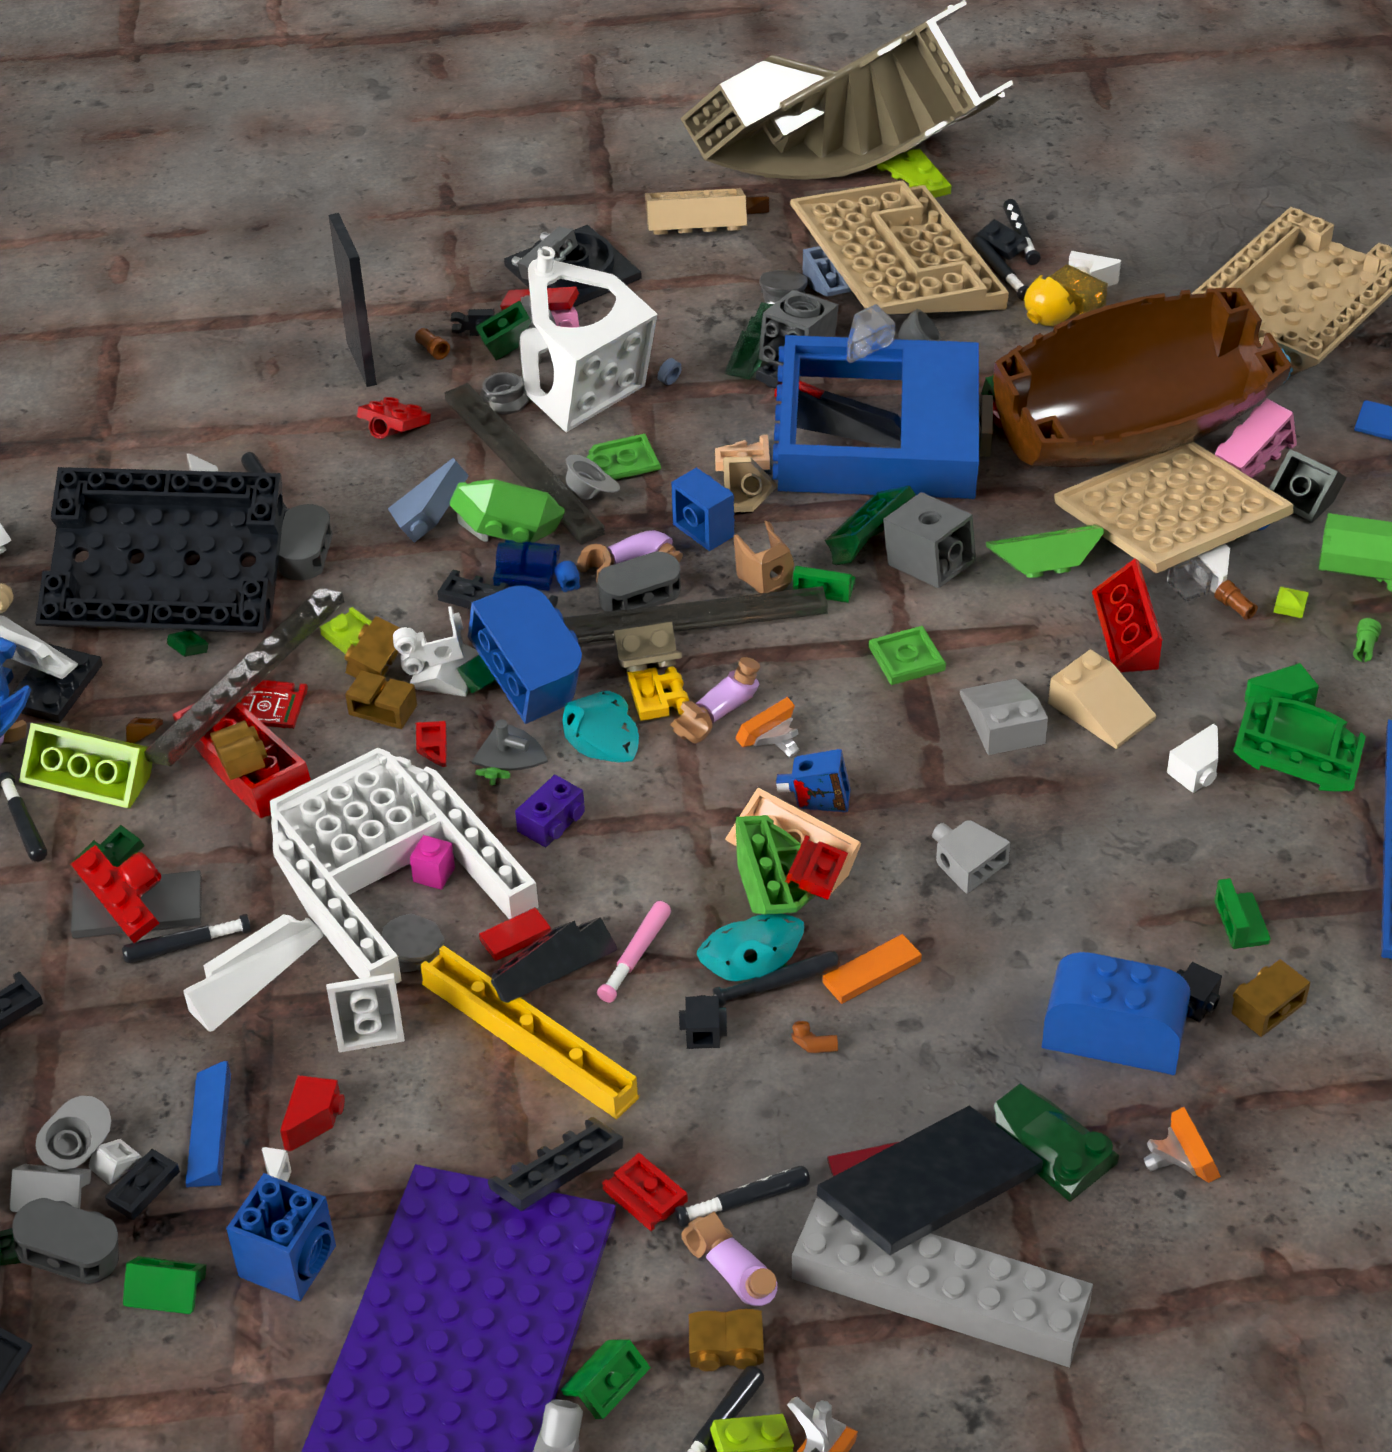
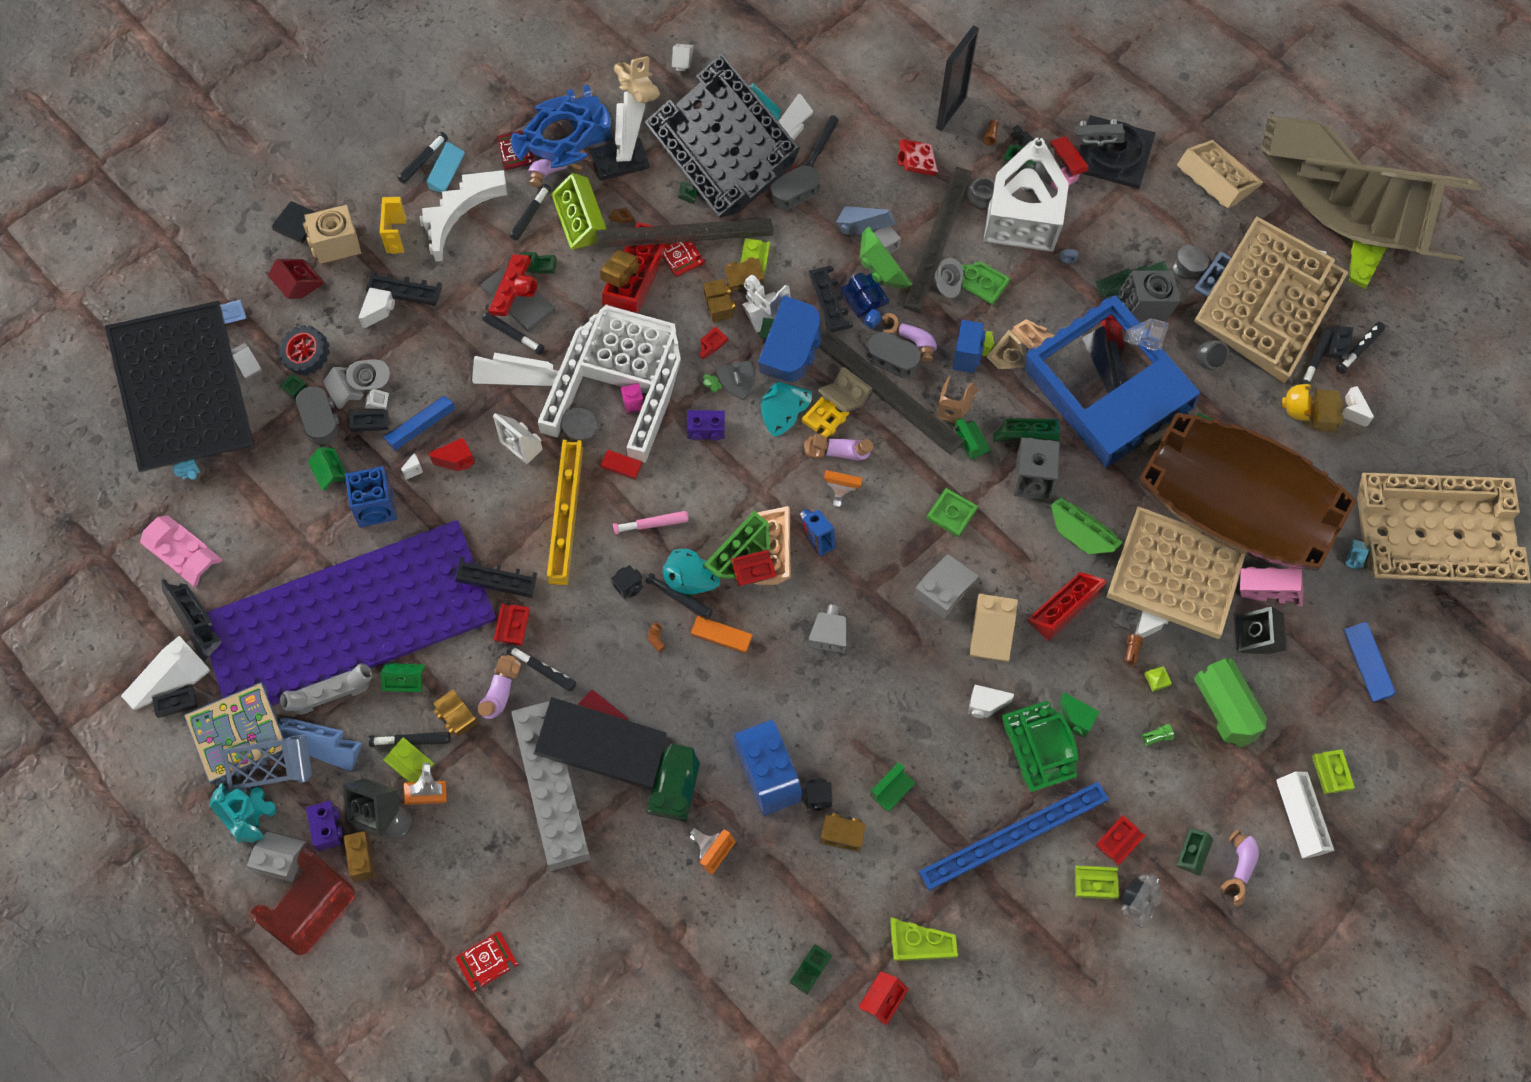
camera: 50 degrees right, 20 degrees up
black wedge [491,917,617,1003] -> none
reddish brown slope [746,195,769,214] -> none

